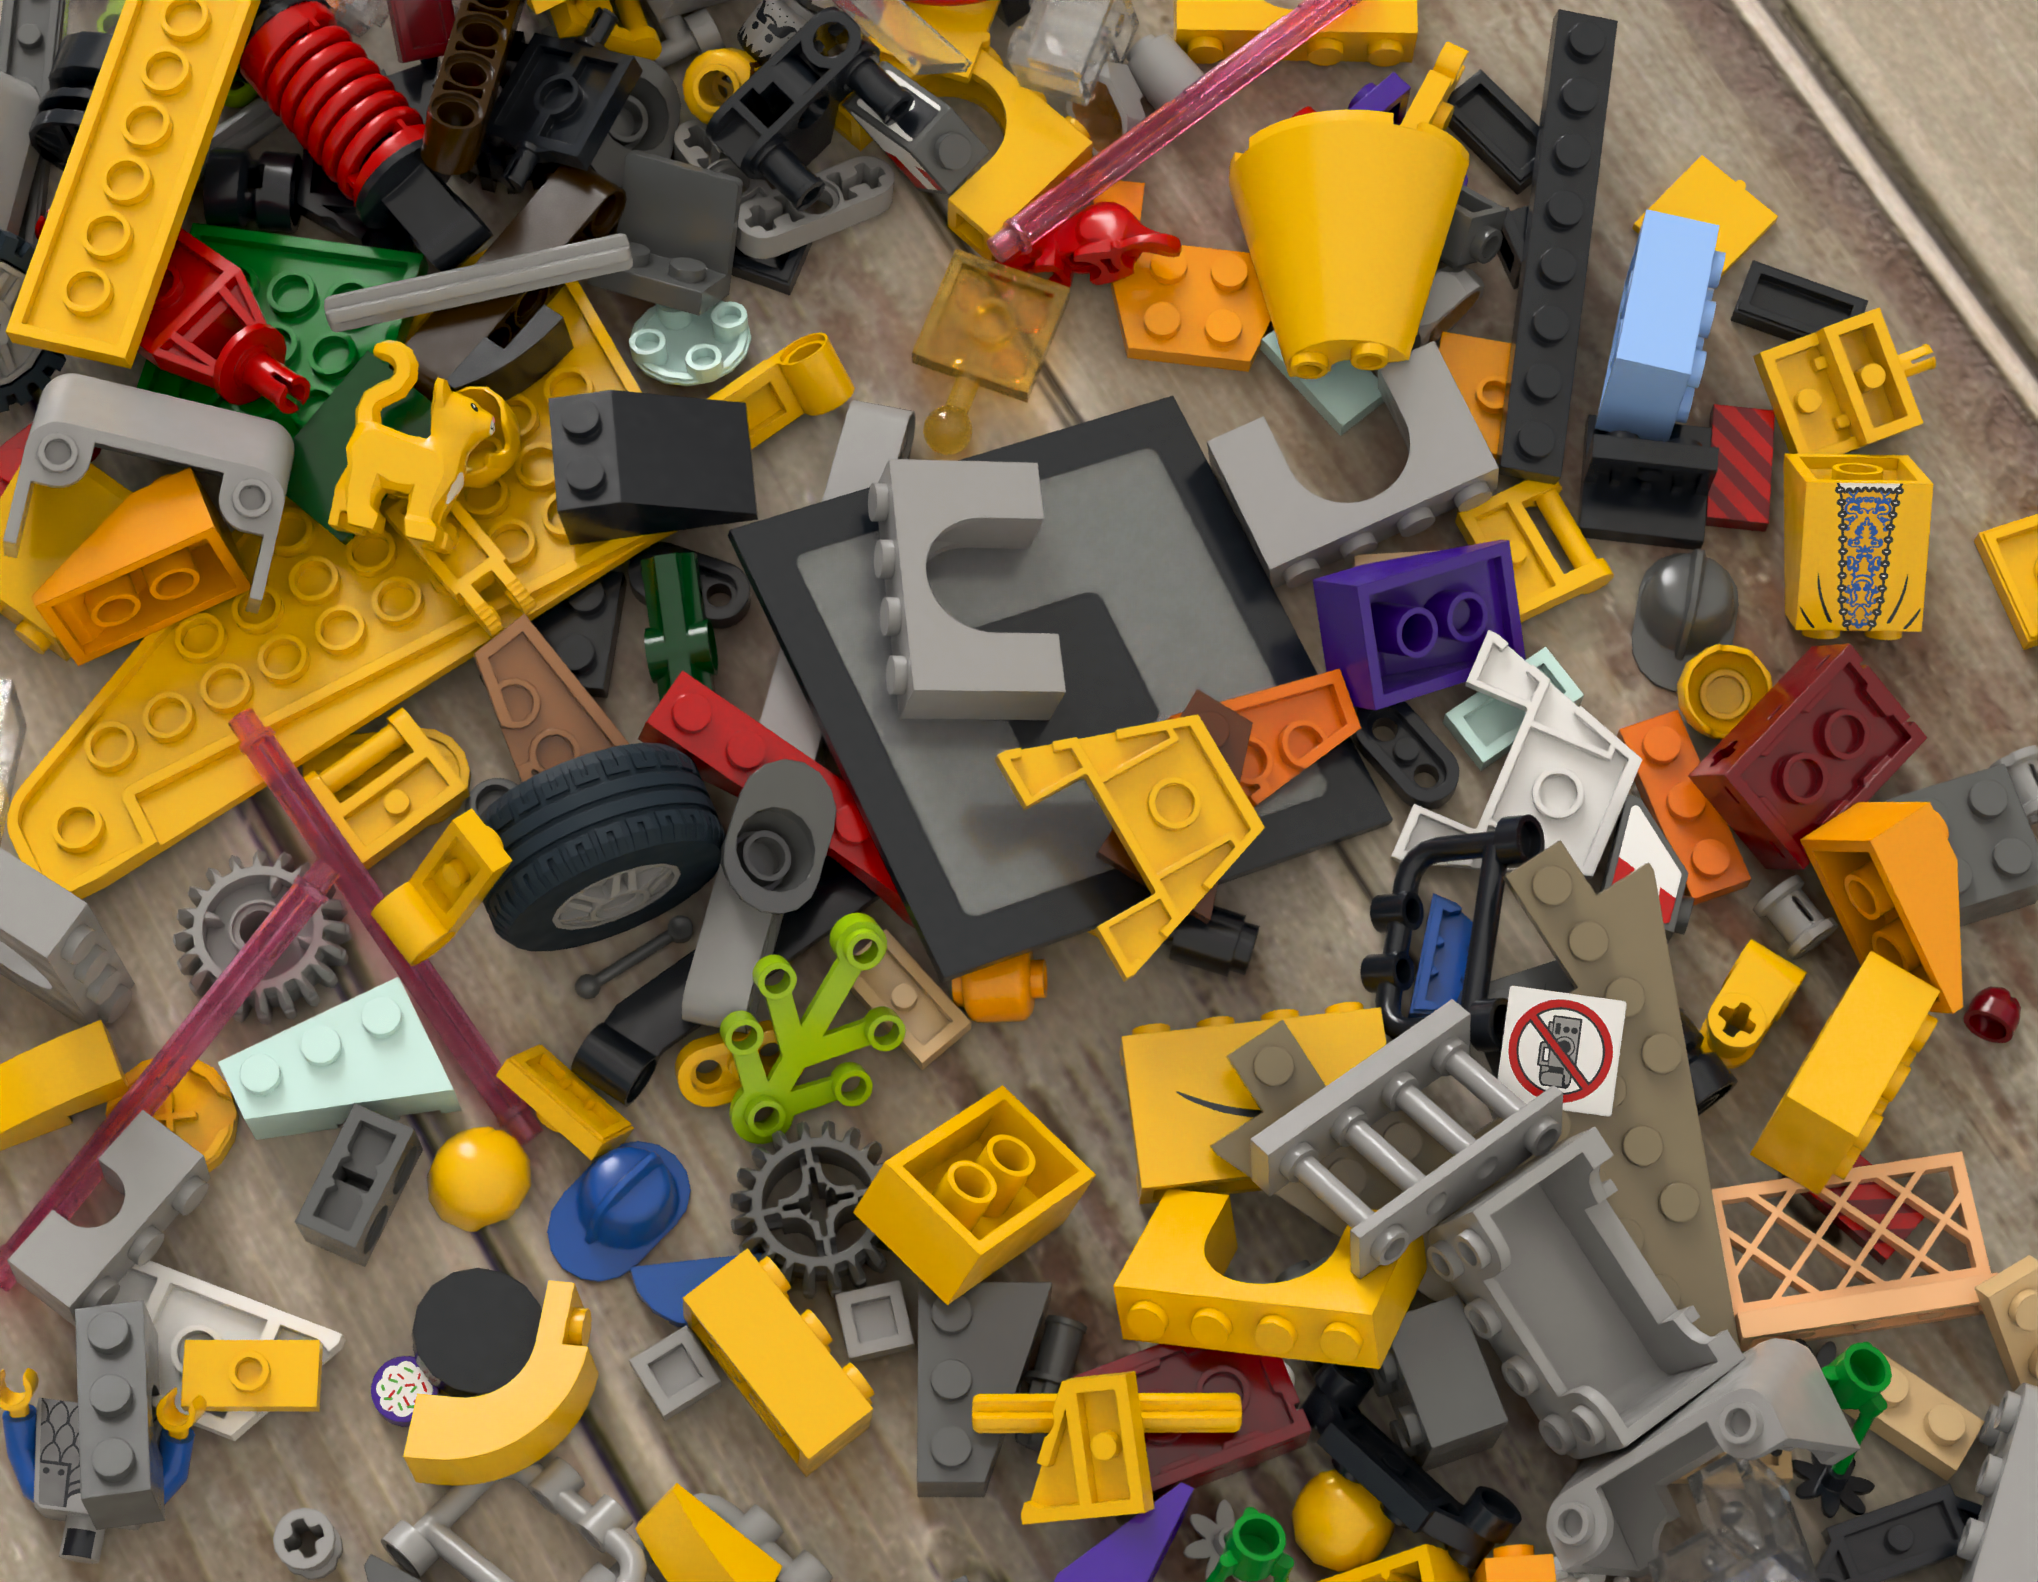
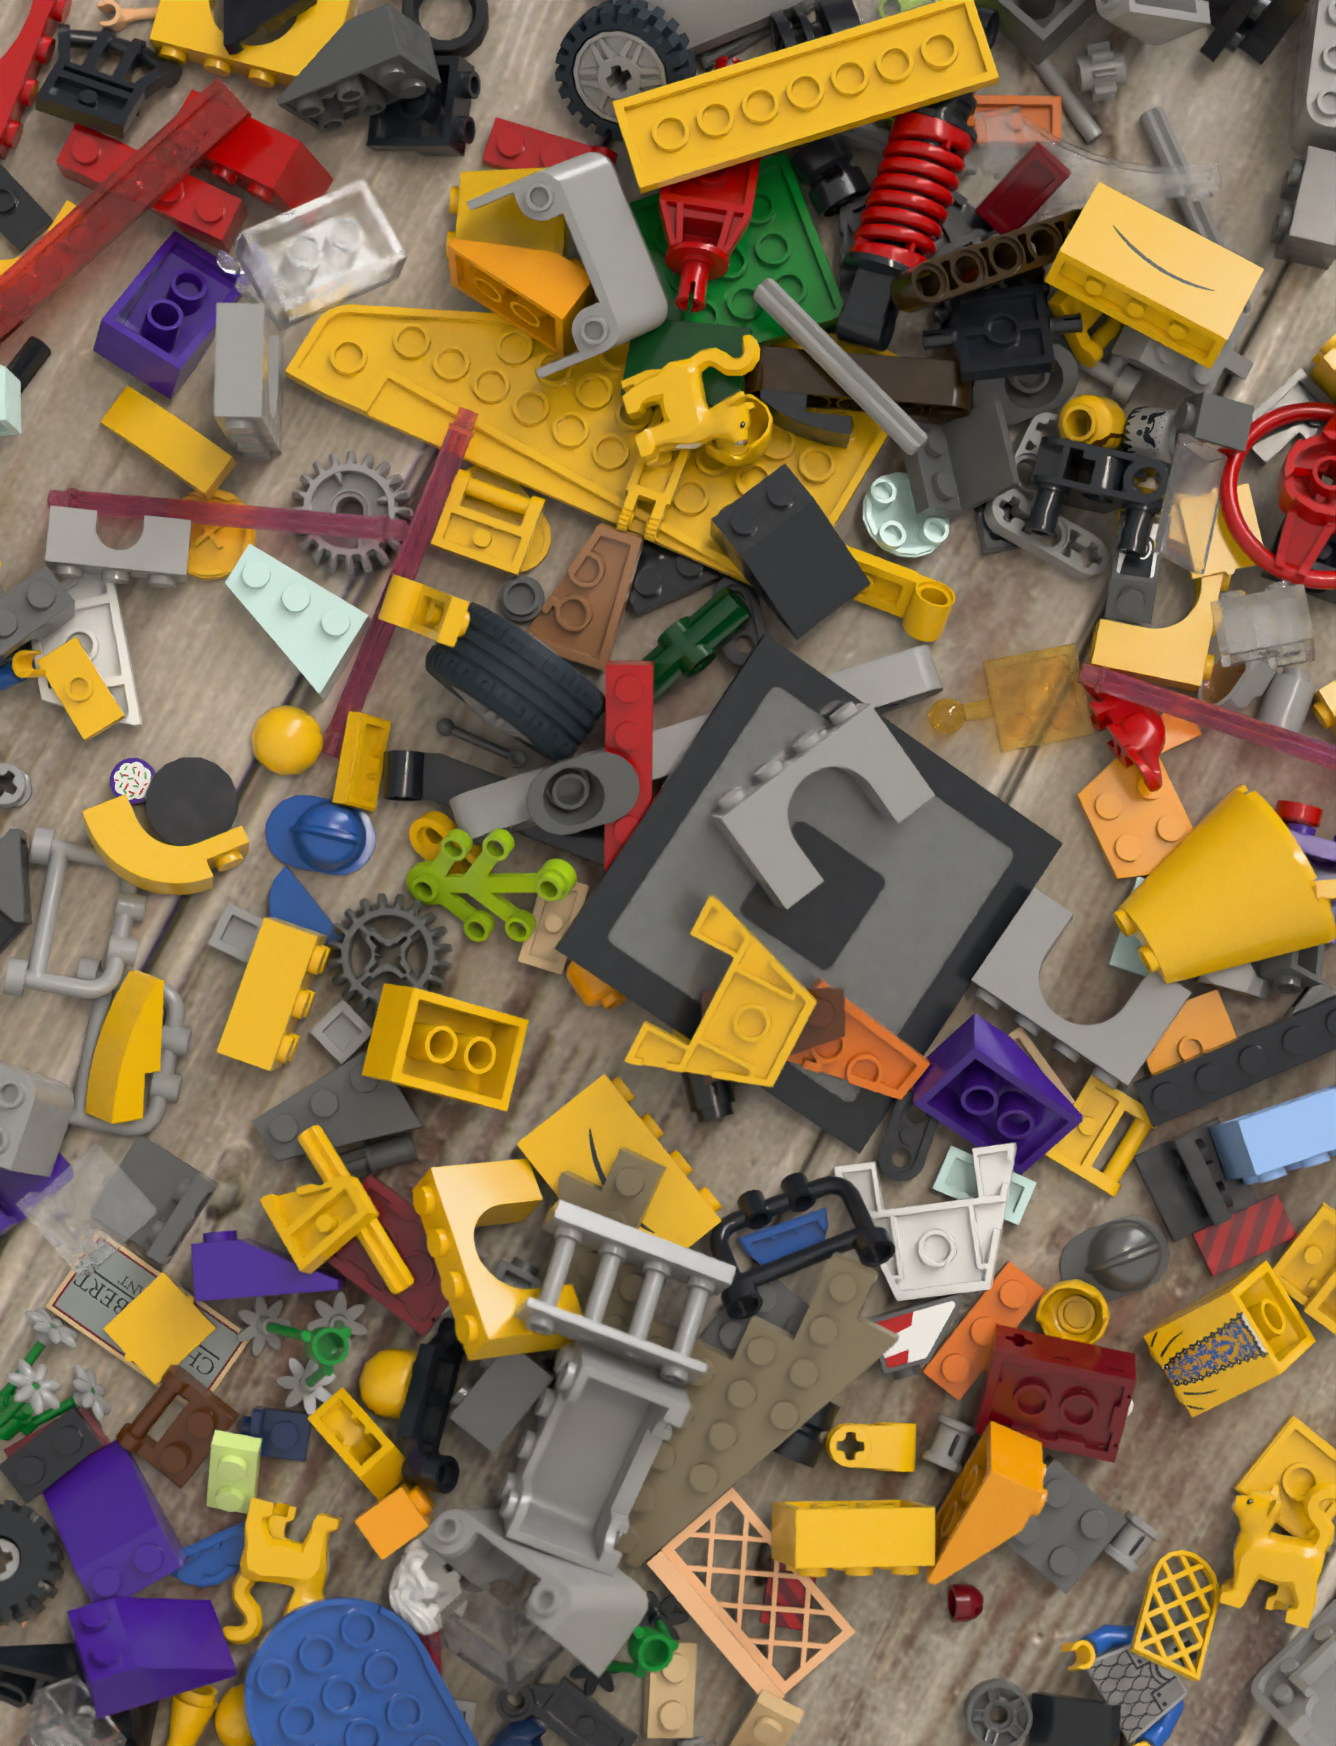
camera: 60 degrees right, 15 degrees up
dark grey brick [295,1103,423,1267] -> none
sticker [1498,986,1626,1117] -> none

